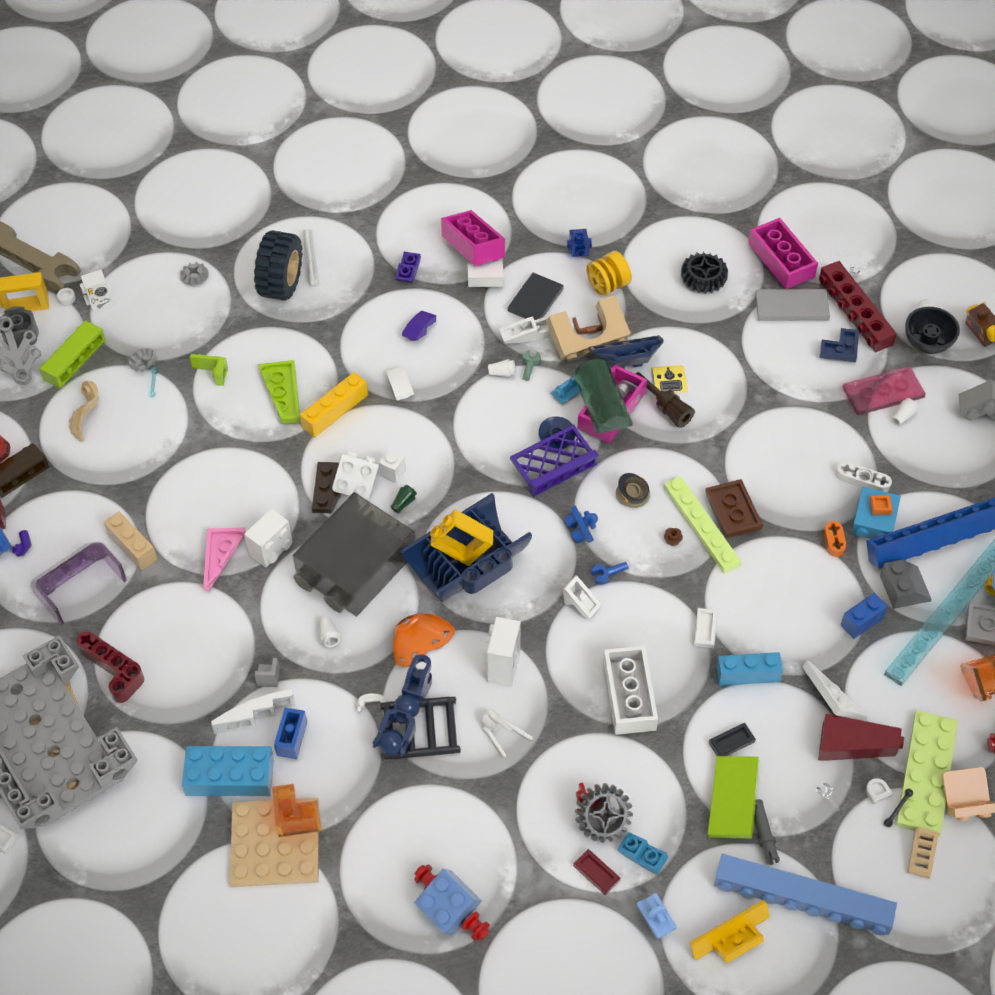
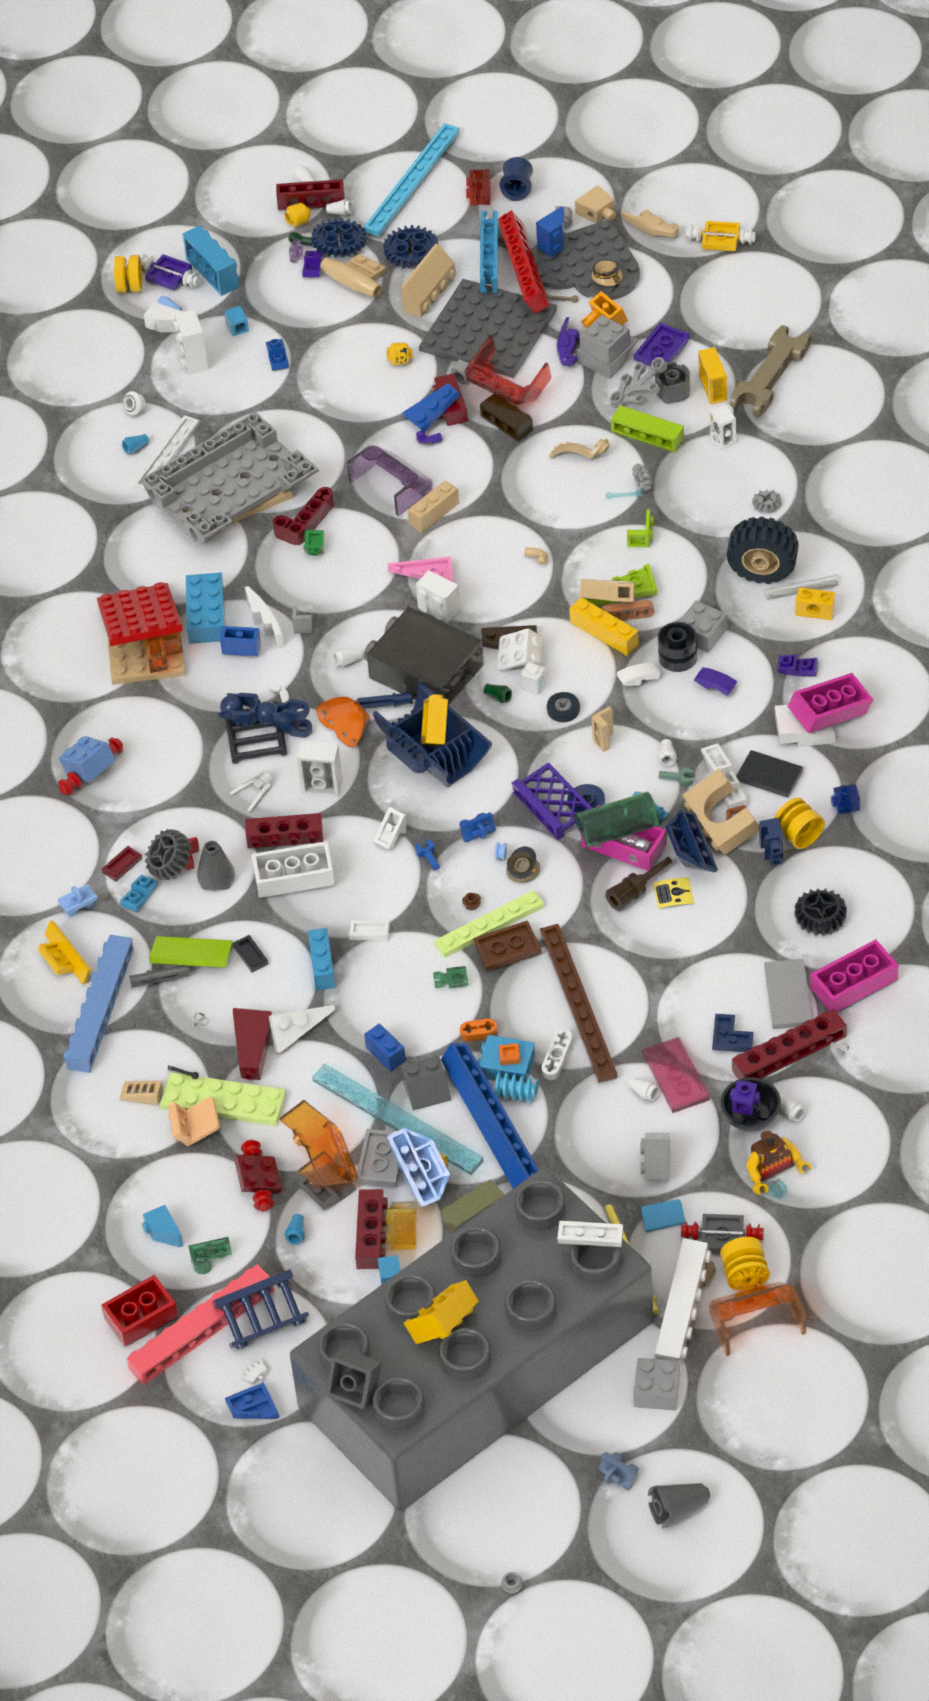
camera: 90 degrees right, 5 degrees down
white tile [866,778,892,804] -> none
none -> red plate [97,582,183,647]
none -> dark grey cone [197,841,235,890]
none -> dark red brick [245,813,323,848]
none -> green bracket [303,530,324,556]
none -> dark blue axle [357,692,413,708]
none -> clear green plate [433,966,468,988]
none -> light blue bush [495,842,507,860]
none -> medium azure piece [495,1072,539,1104]
none -> tan arm [525,547,548,564]
none -> reddish brown plate [540,924,617,1083]
none -> black bush [547,692,580,722]
none -> tan slope [580,579,636,602]
none -> tan panel [591,707,613,752]
none -> nougat beam [601,600,655,621]
none -> black wheel [658,622,697,672]
none -> light grey brick [679,601,728,653]
none -> dark purple brick [730,1081,760,1115]
none -> dark blue hips [759,818,784,866]
none -> yellow brick [795,587,835,620]

